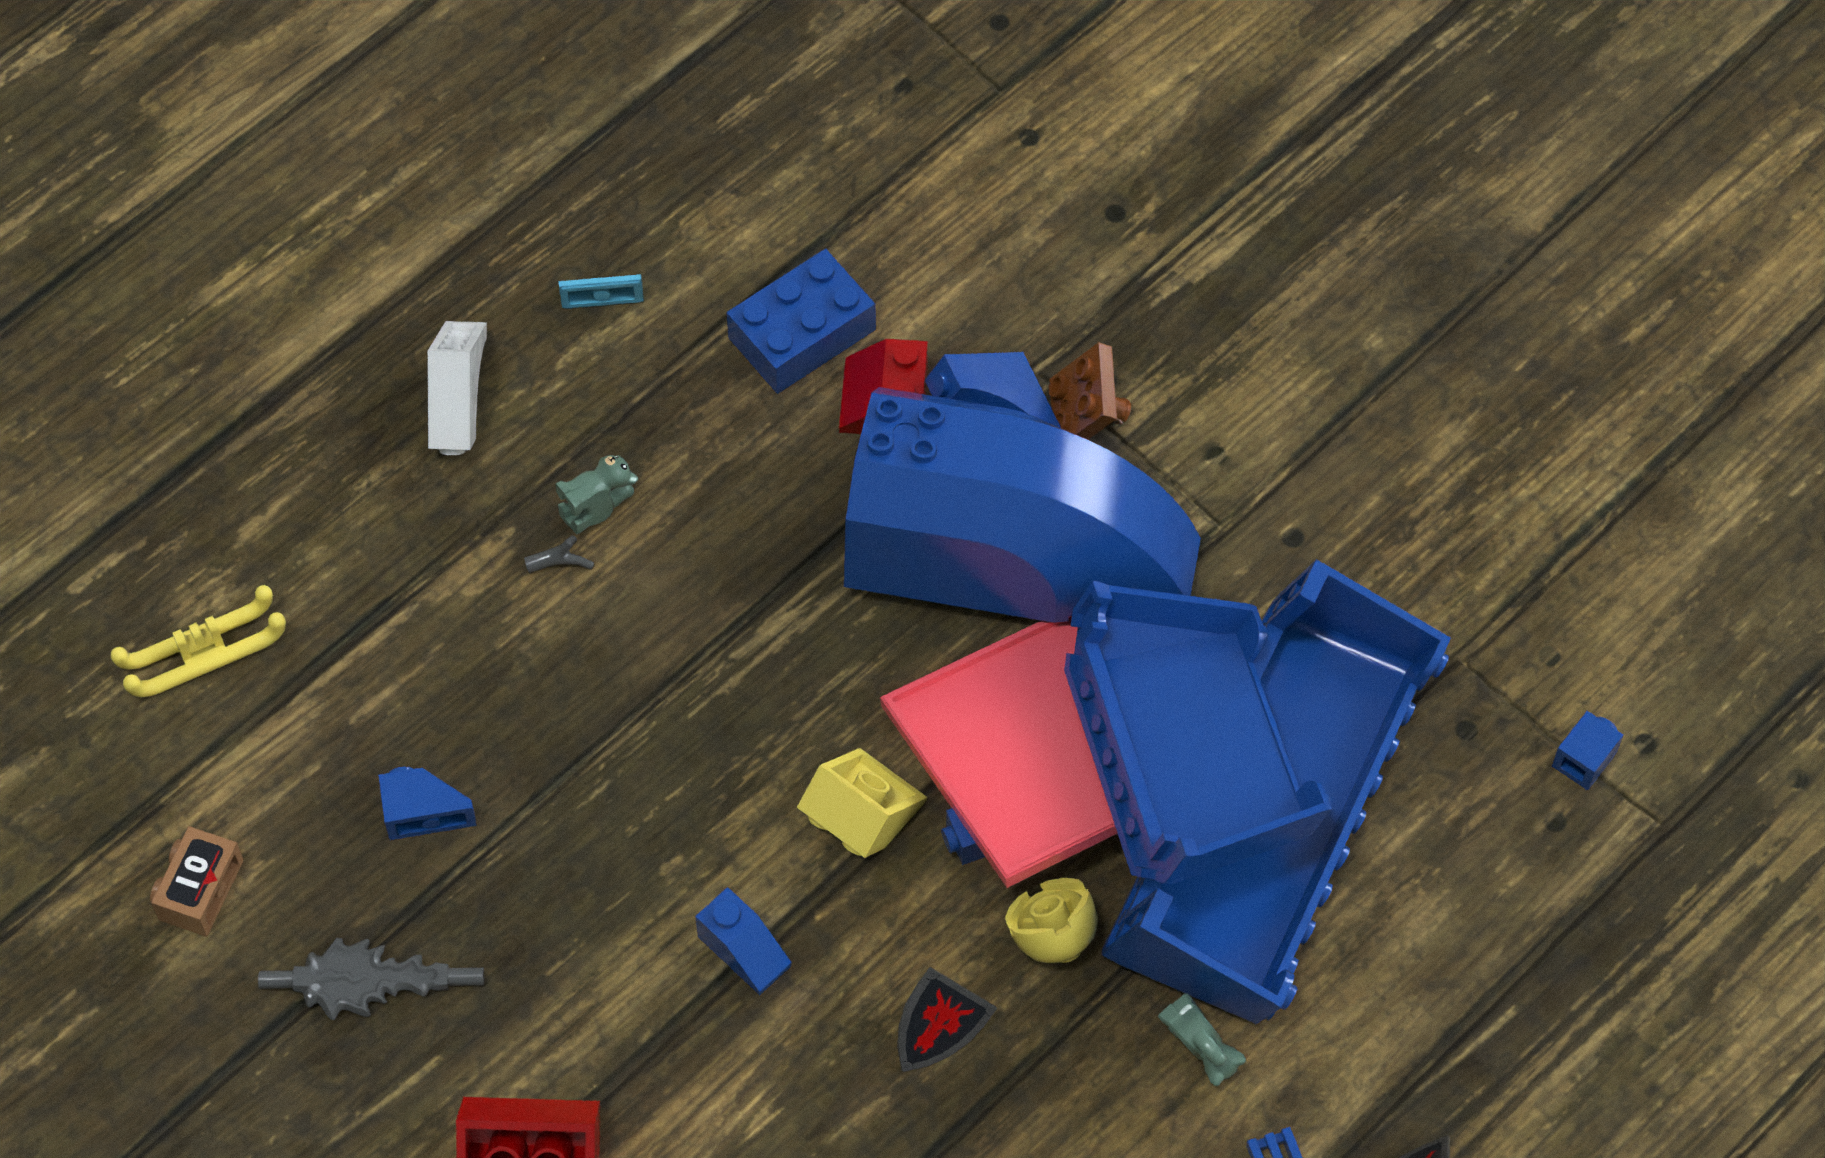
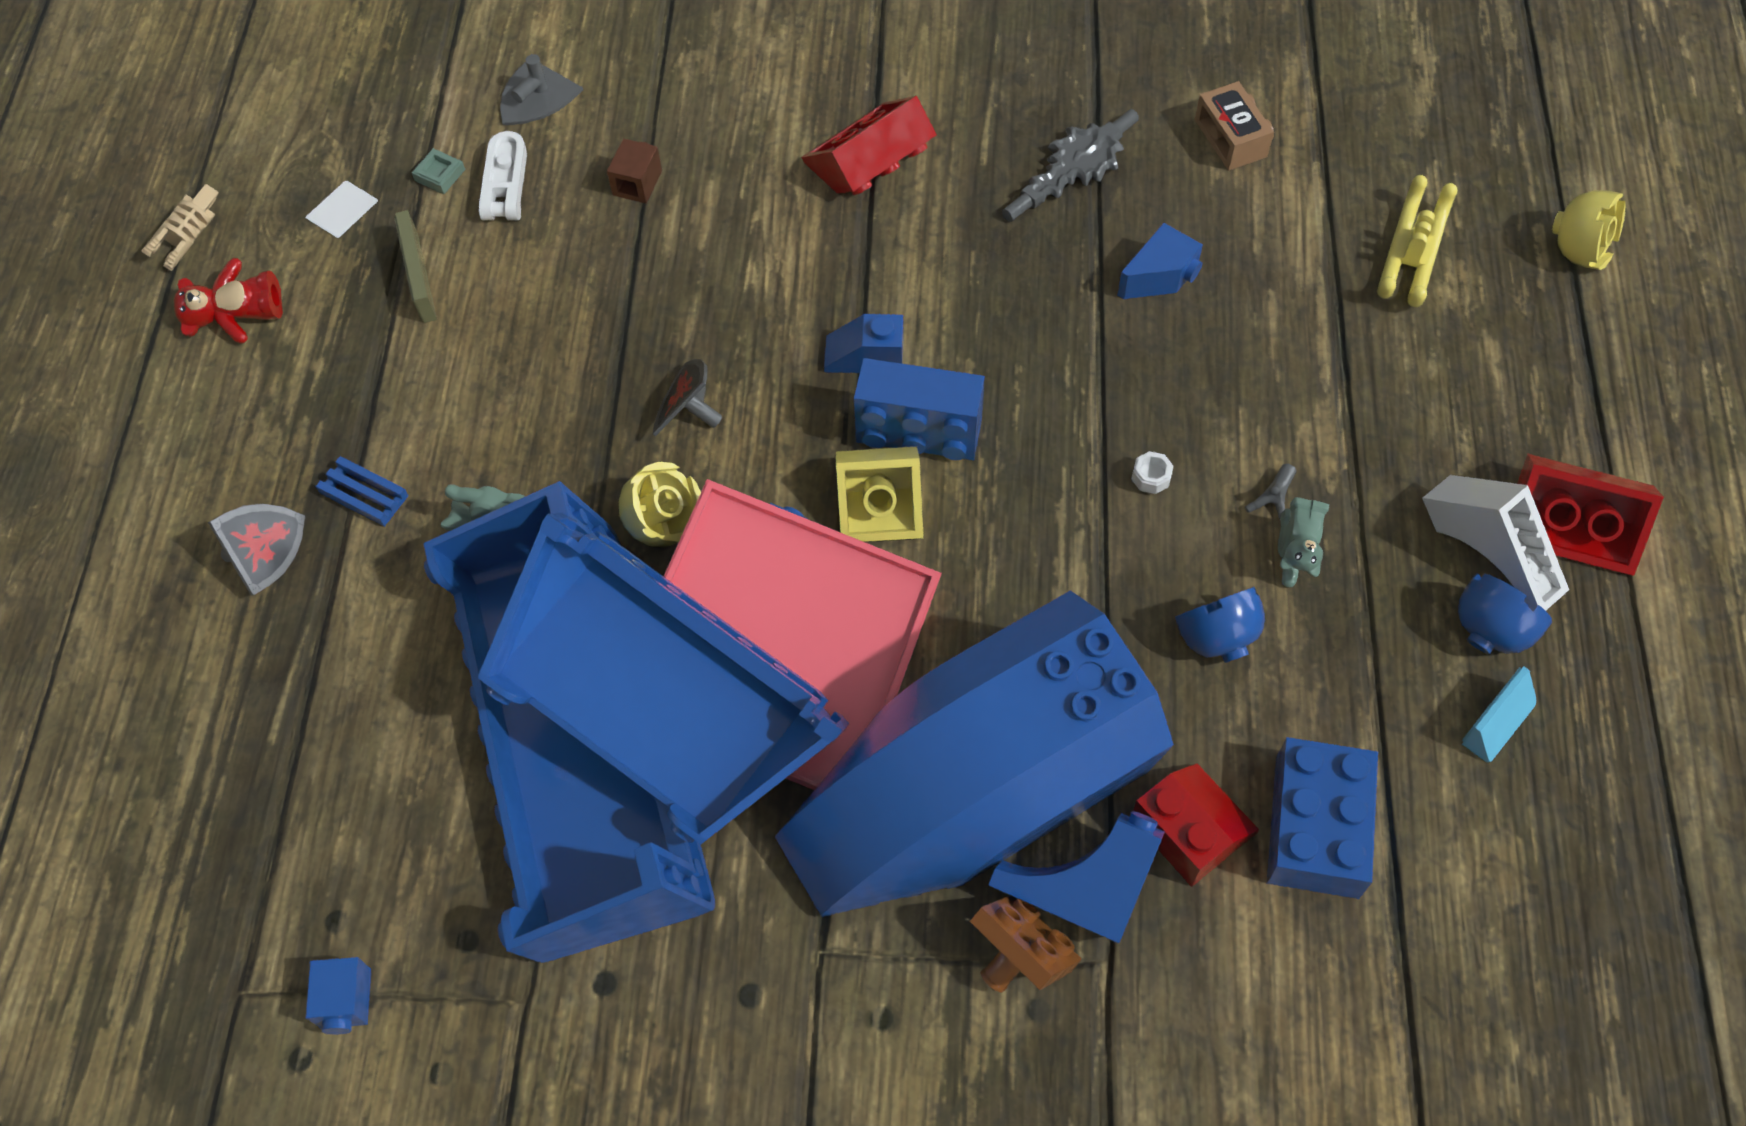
camera: 140 degrees right, 0 degrees up
none -> blue brick [854,358,985,460]
none -> white tile [1131,451,1174,494]
none -> blue cylinder [1175,587,1265,663]
none -> blue cylinder [1458,573,1552,655]
none -> red slope [1517,454,1664,576]
none -> light yellow cylinder [1553,190,1626,270]

